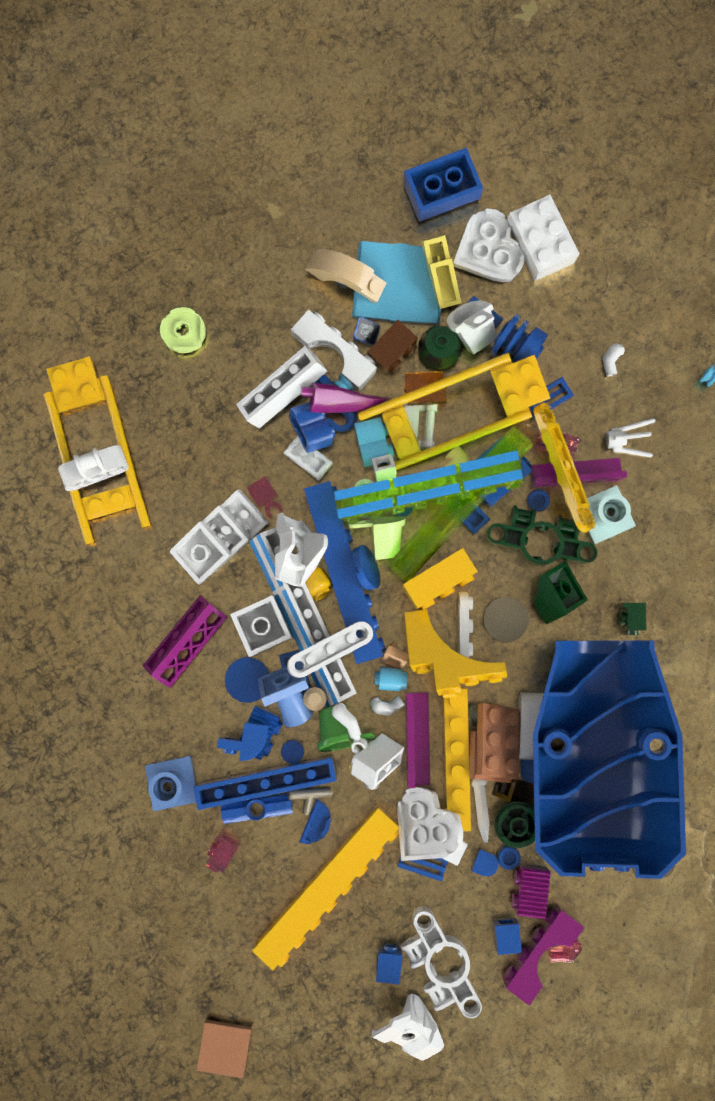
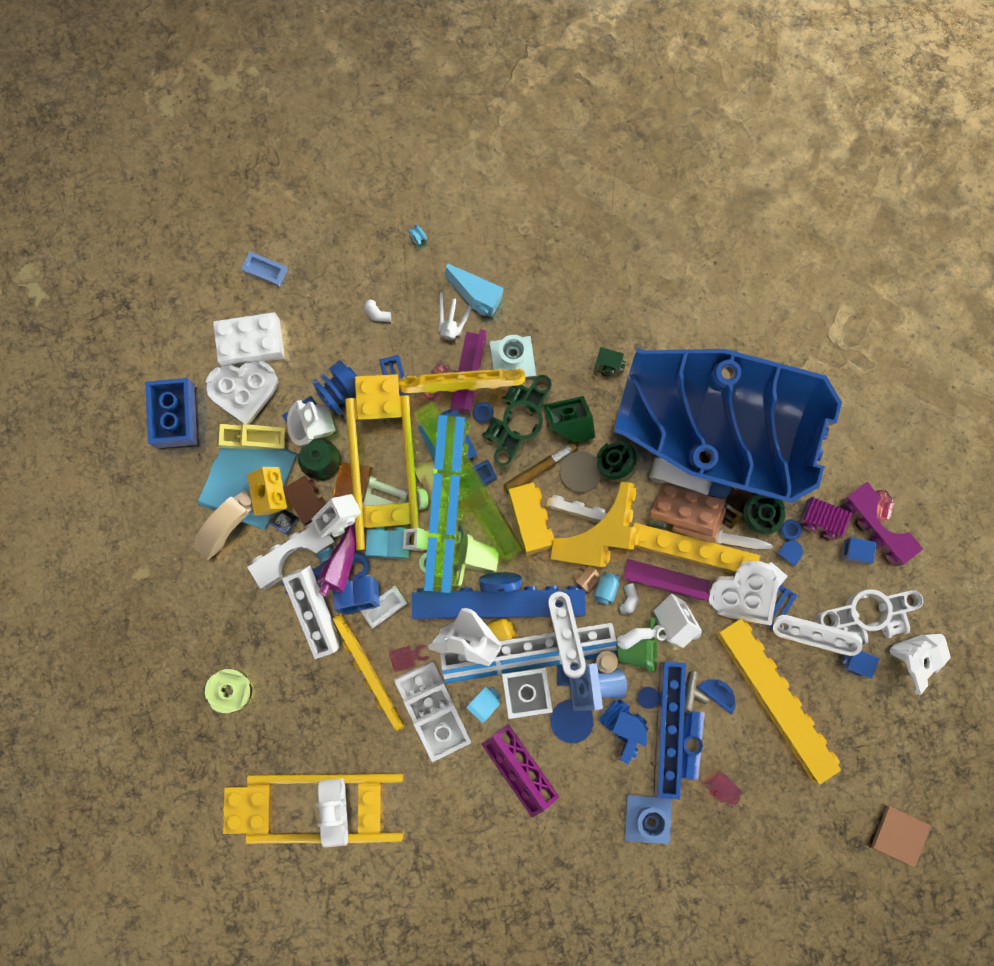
camera: 75 degrees left, 5 degrees down
none -> medium blue tile [241,252,288,287]
none -> yellow brick [247,467,287,515]
none -> white brick [312,494,361,538]
none -> yellow plate [333,613,405,731]
none -> tile [416,488,428,510]
none -> medium azure slope [445,264,504,317]
none -> medium azure slope [466,687,501,723]
none -> pearl gold piece [503,441,578,494]
none -> dark green cone [597,440,637,482]
none -> white plate [773,615,862,656]

